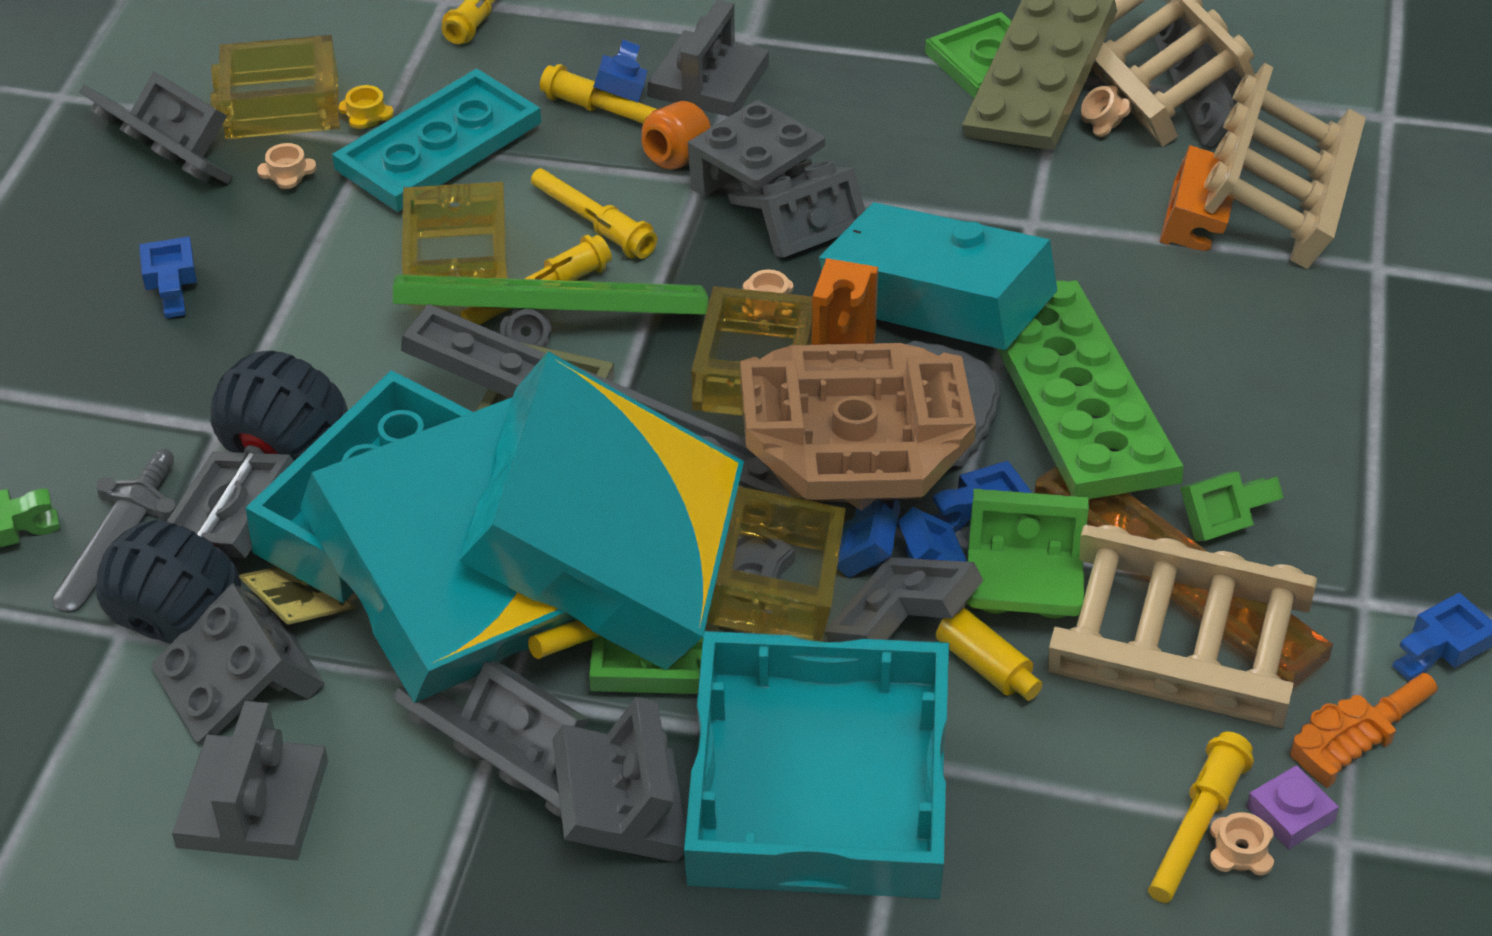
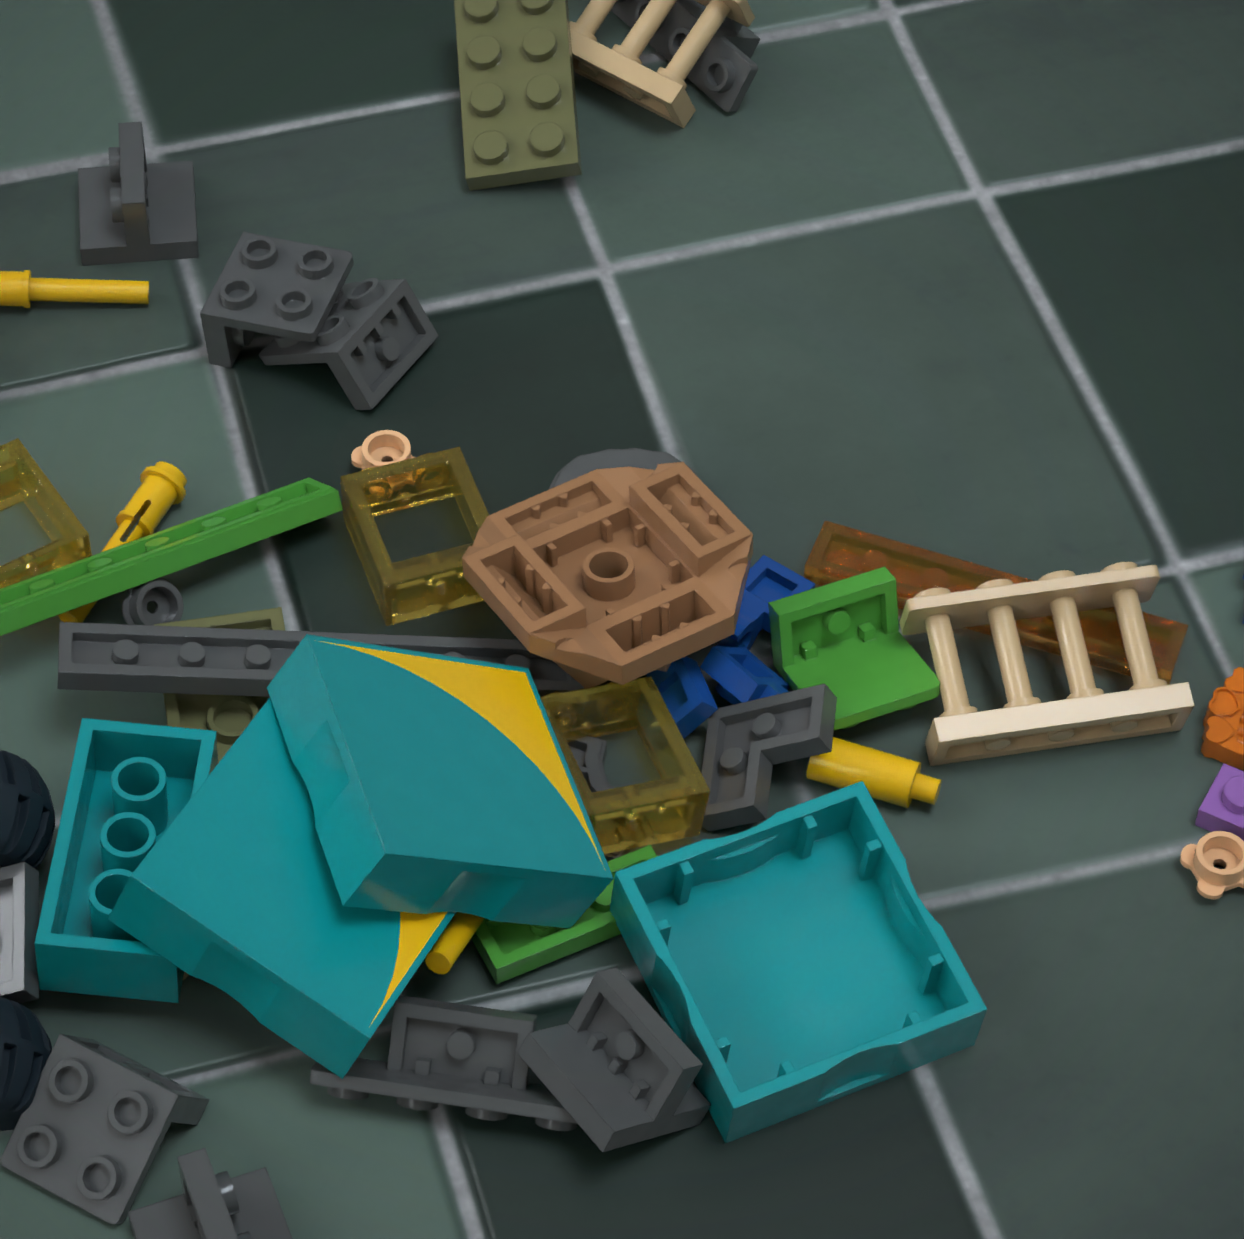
camera: 30 degrees left, 5 degrees up
clear yellow sticker [239,567,356,624] -> none
yellow pin [531,168,657,259] -> none
blue plate [593,39,647,102] -> none
orange head [642,101,711,170] -> none
orange hinge [812,258,878,345] -> none
teal brick [819,202,1057,350] -> none
bright green tile [925,12,1011,98] -> none
bright green plate [996,280,1184,499] -> none
light nougat plate [1081,85,1132,137] -> none
yellow pin [1148,732,1254,903] -> none
orange hinge [1159,145,1233,251] -> none
bright green plate [1180,471,1284,541] -> none
tan fence [1204,63,1366,269] -> none

